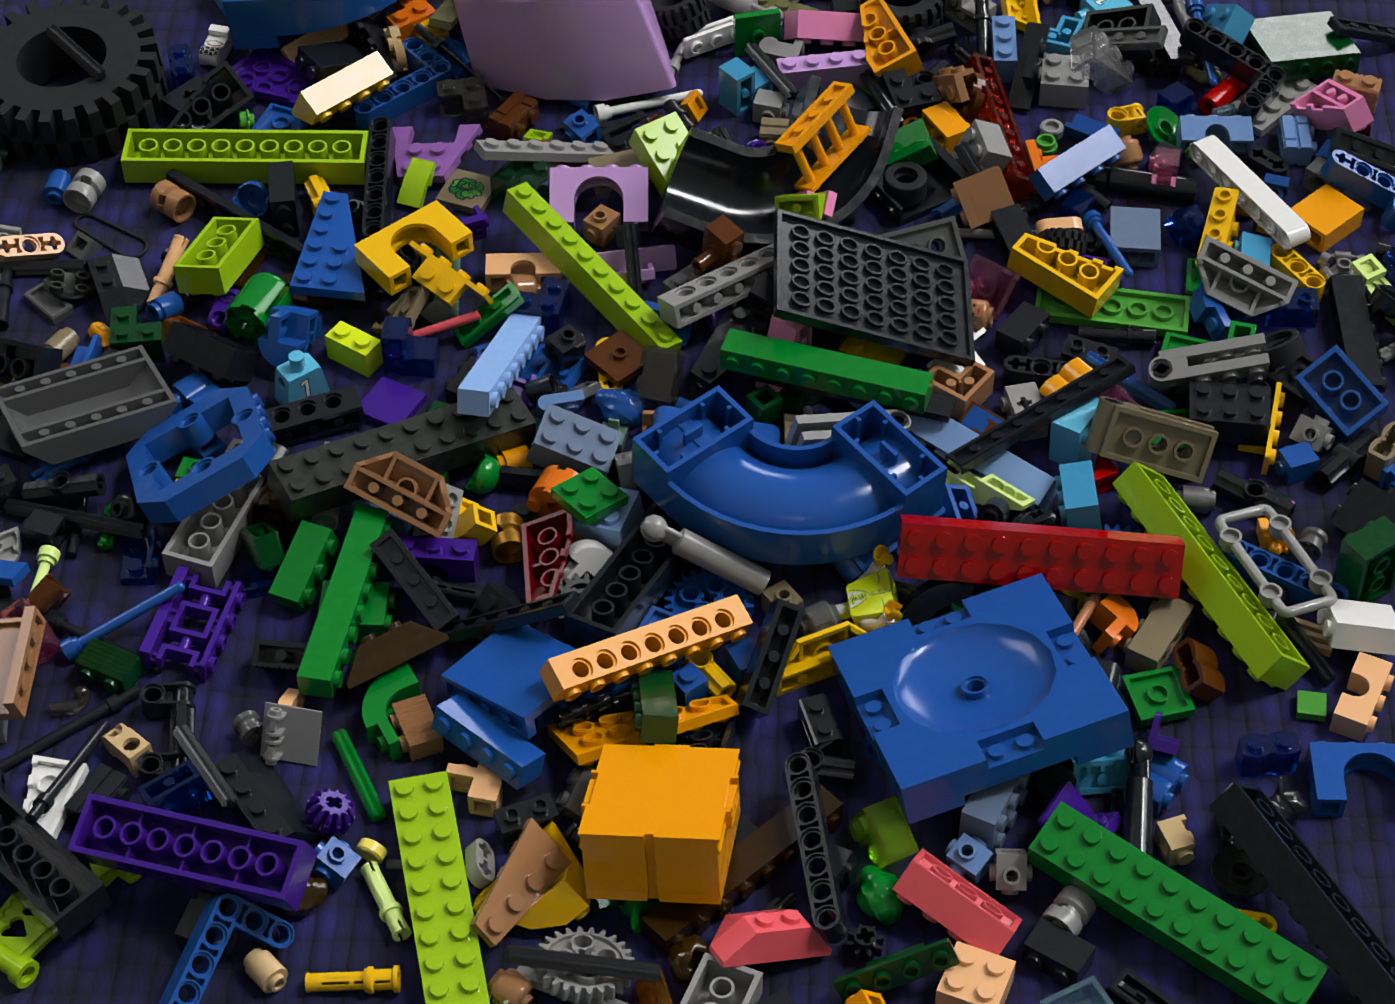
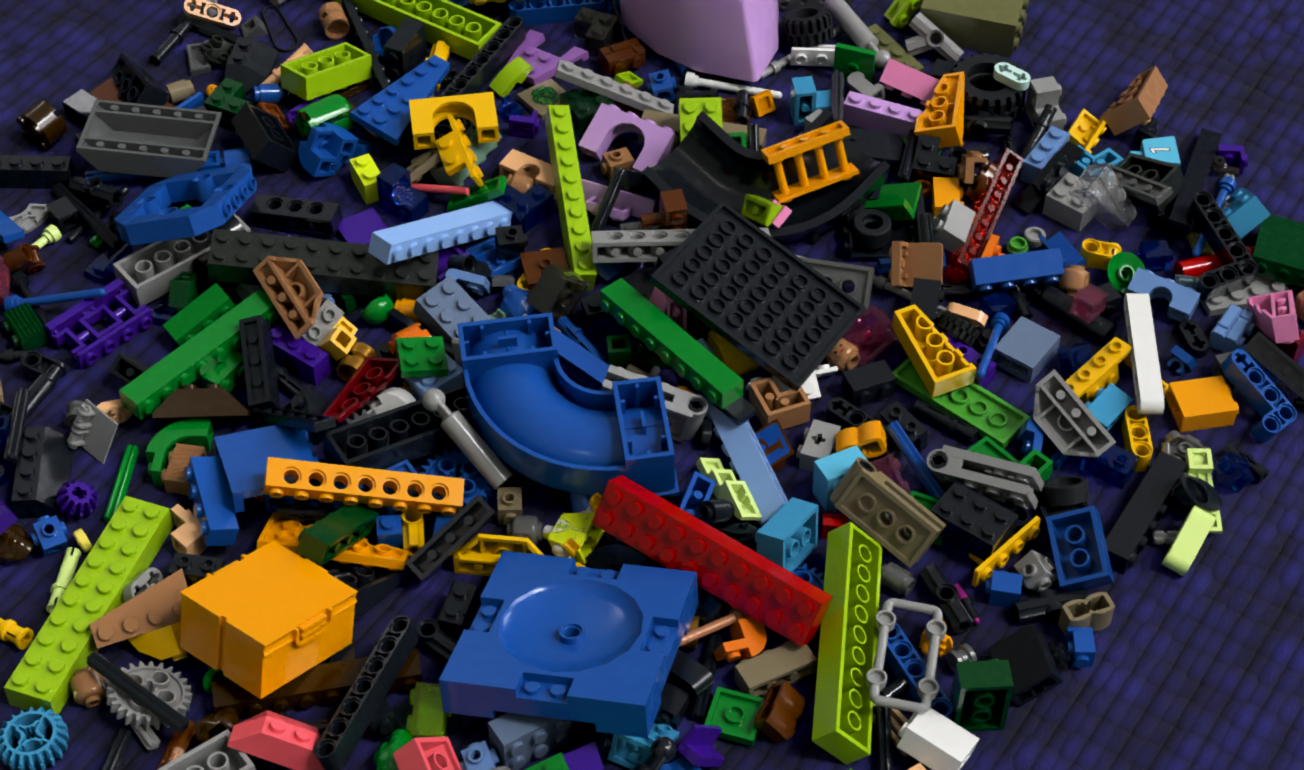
camera: 30 degrees right, 0 degrees up
medium azure torso [274,350,330,405] -> none
black tile [945,355,1136,474] -> none

